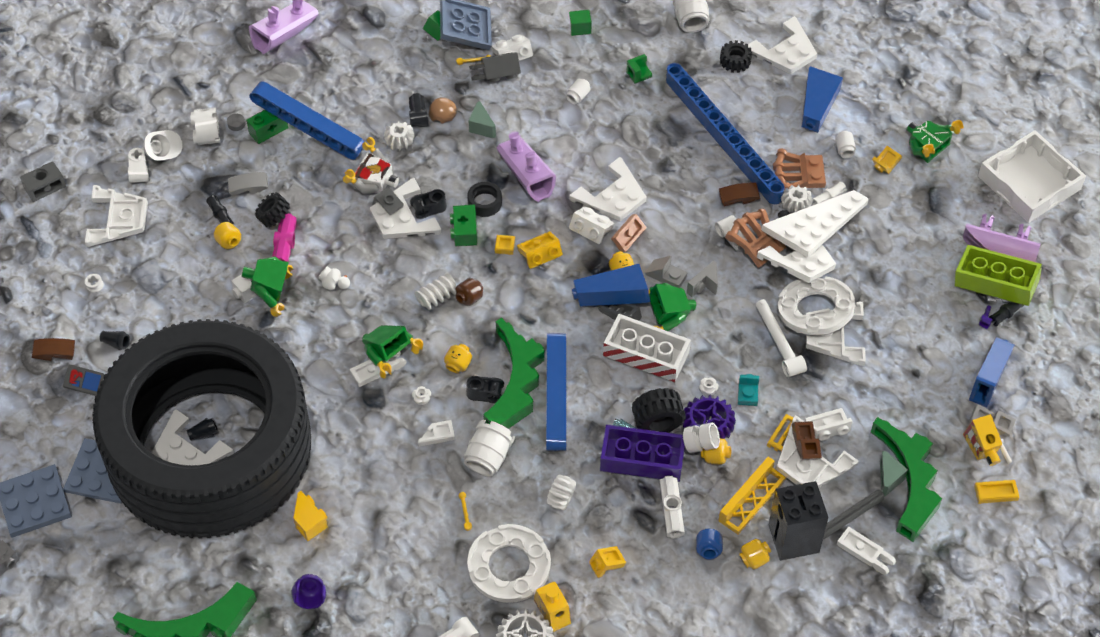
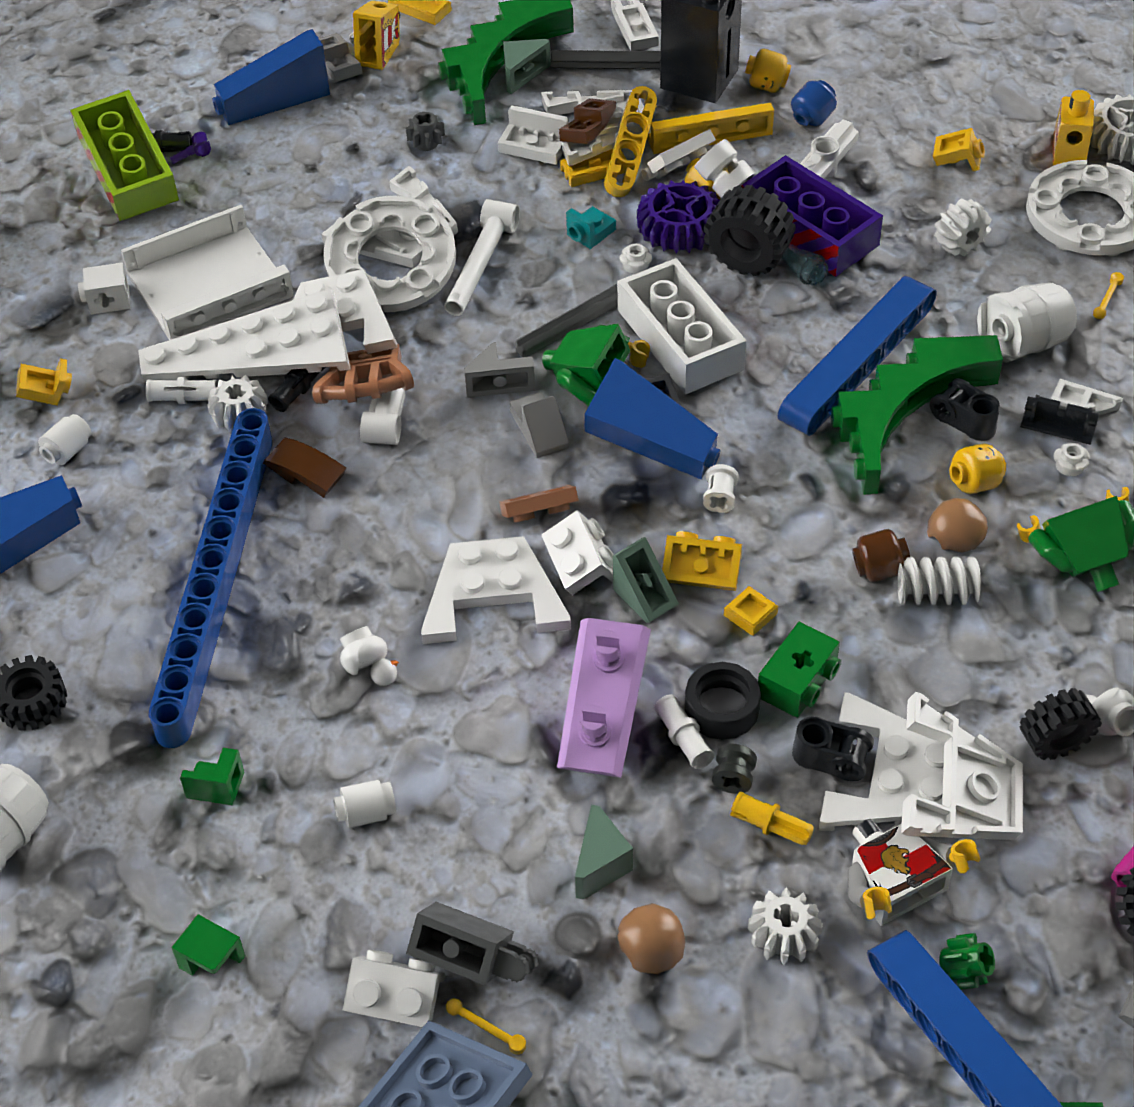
camera: 140 degrees left, 5 degrees down
dark grey bracket [372,187,404,215] -> none
black piece [409,93,429,127] -> none
yellow head [608,251,634,270] -> none
nougat plate [773,148,826,190] -> none
lavender piece [963,214,1041,262] -> none
none -> white brick [78,262,131,315]
none -> white panel [121,205,294,340]
none -> white animal [340,626,399,686]
none -> dark grey gear [406,112,445,151]
none -> dark grey axle [515,284,618,358]
none -> yellow beam [604,86,657,198]
none -> sand green slope [612,537,679,623]
none -> white plate [641,129,716,181]
none -> white pin [654,694,715,769]
none -> white bush [703,464,739,513]
none -> pearl dark grey wheel [712,744,757,794]
none -> yellow axle [730,791,814,845]
none -> white wing [901,692,1023,840]
none -> medium nougat hair [927,498,988,553]
none -> green gear [939,933,995,990]
none -> black tyre [1019,688,1102,760]
none -> black hinge [1020,394,1099,445]

